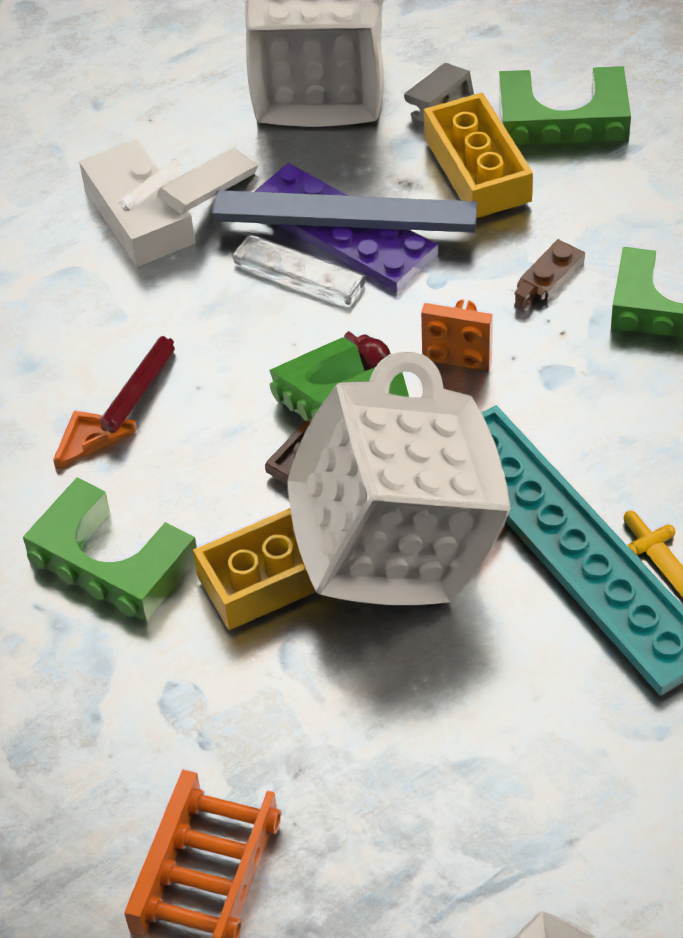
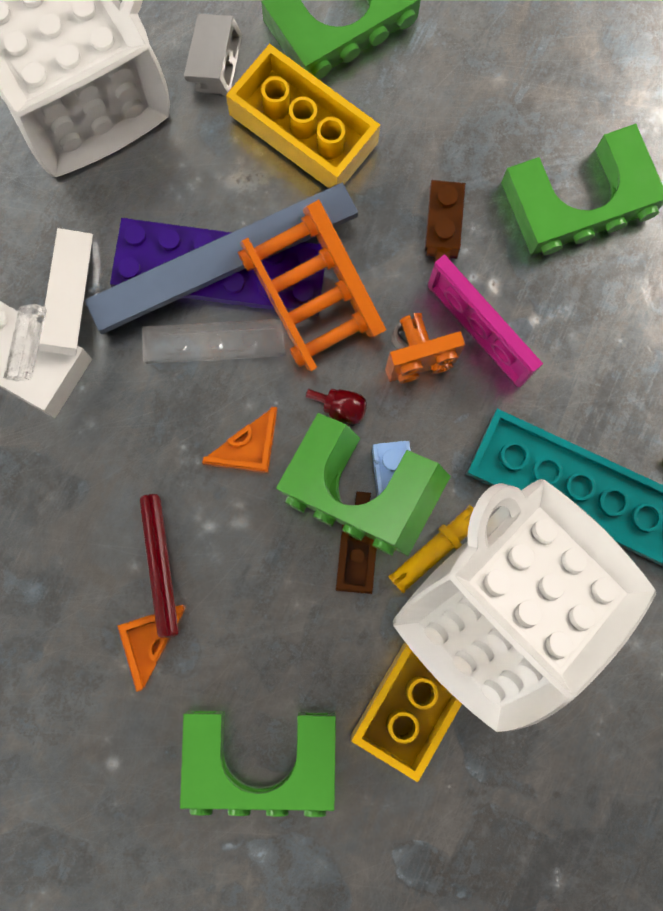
camera: 40 degrees left, 30 degrees up
none -> orange tile [202,407,278,474]
none -> orange fence [238,199,386,371]
none -> dark pink tile [428,254,543,388]

